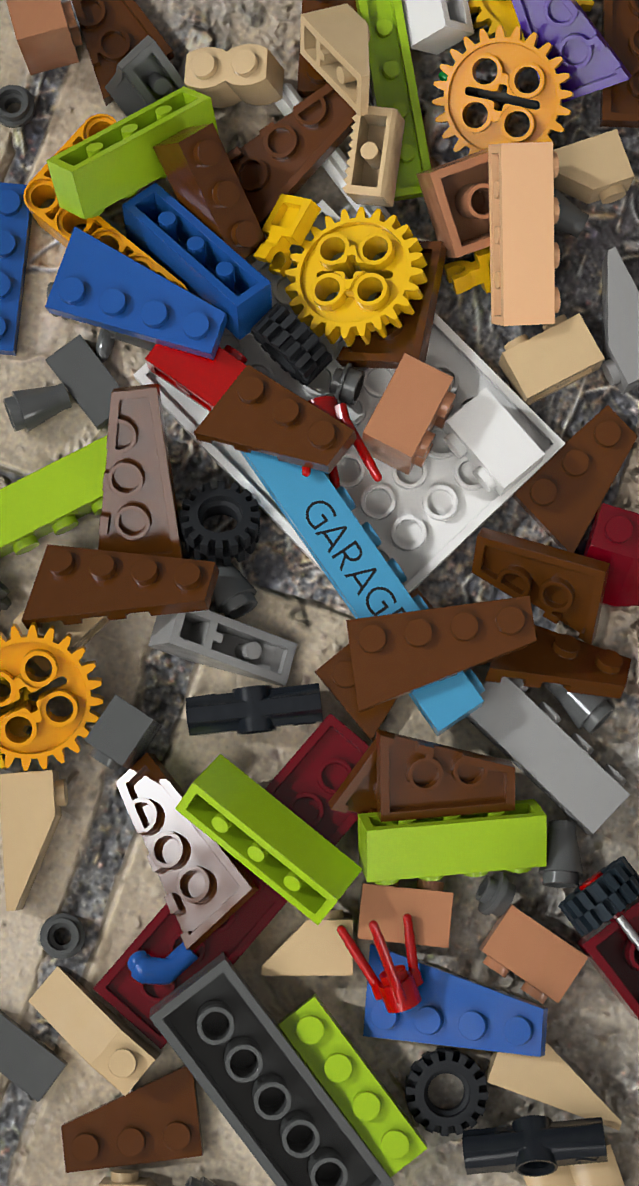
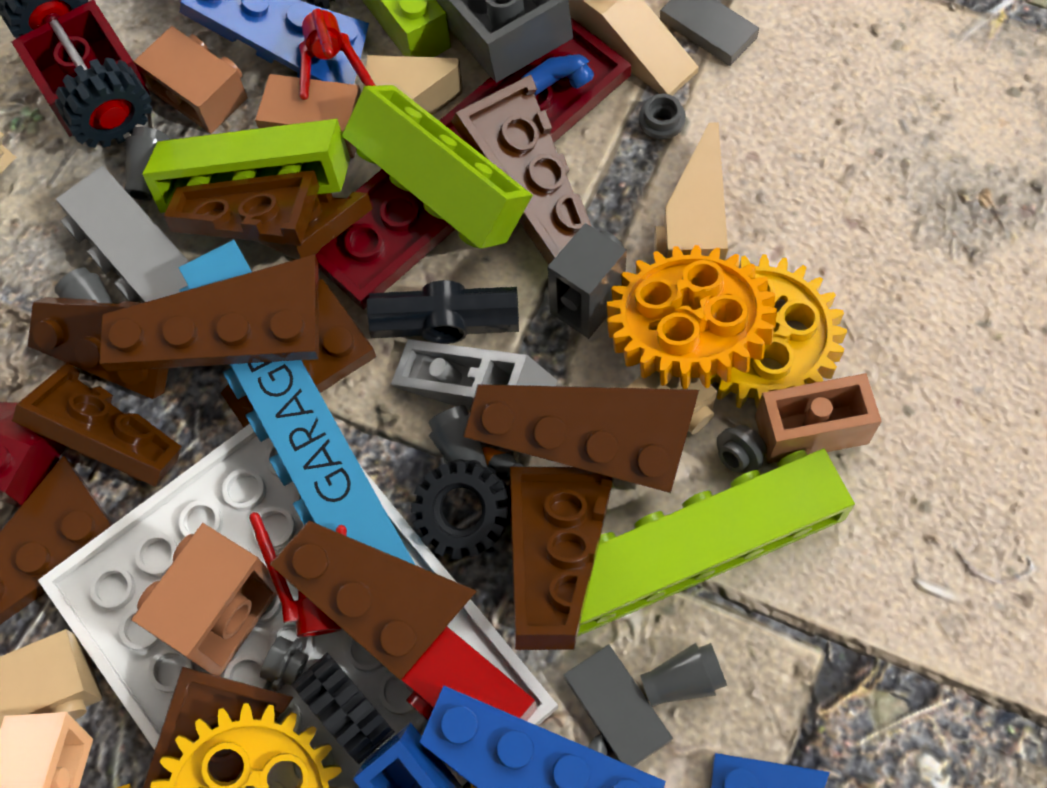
camera: 175 degrees left, 15 degrees down
white brick [443,387,545,496] -> none
dark grey plate [476,872,516,917] -> none

